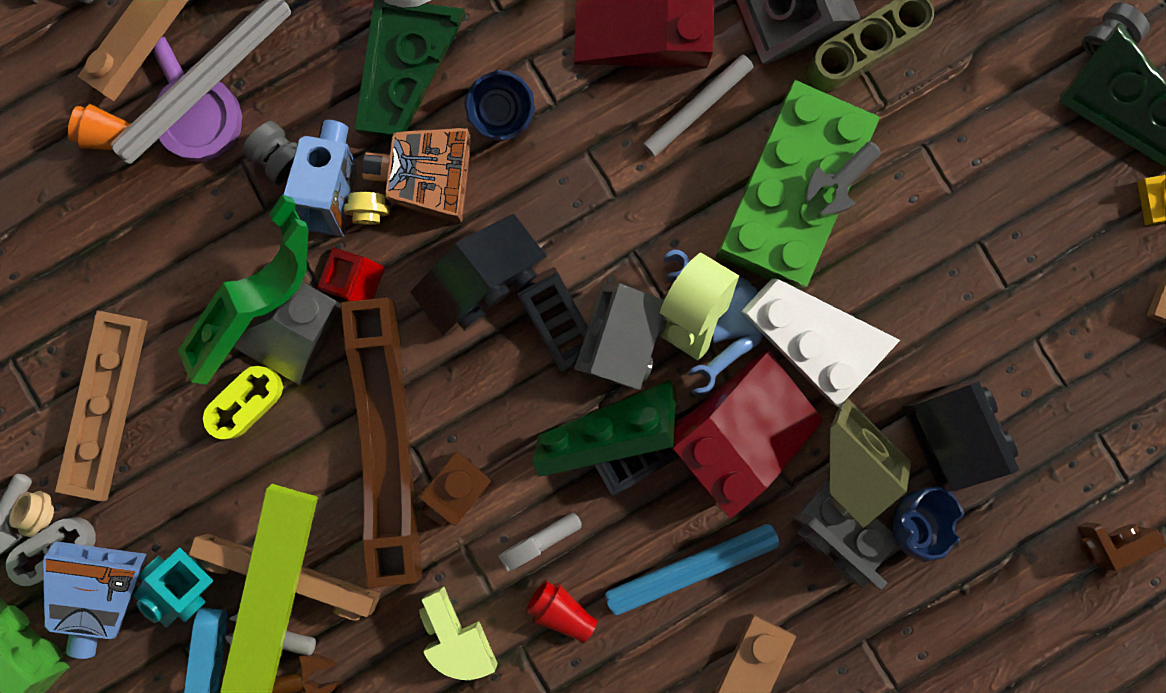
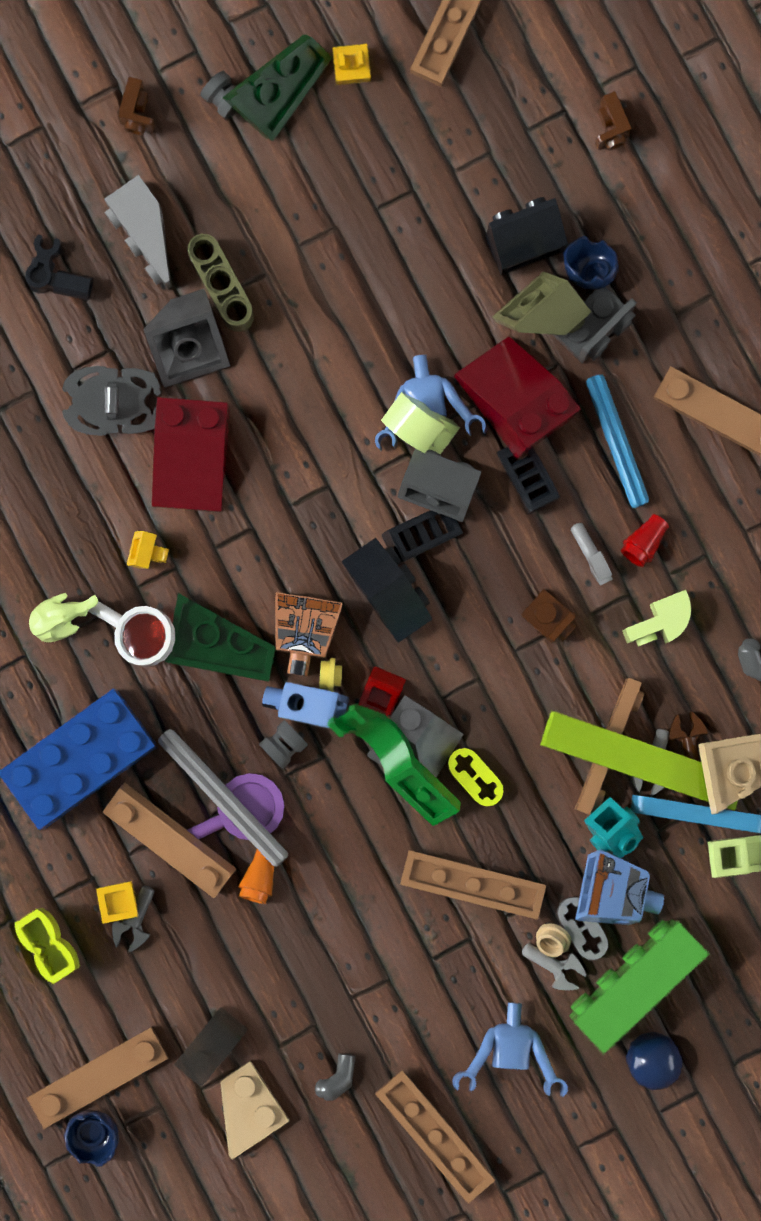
camera: 85 degrees left, 0 degrees up
reddish brown arch [341,297,423,588] -> none
dark blue hair [464,70,535,141] -> none
dark green wing [532,380,677,477] -> none
light grey bar [643,54,754,157] -> none
bright green brick [715,80,880,290] -> none
white wing [741,278,900,407] -> none
dark grey bar [804,142,881,217] -> none

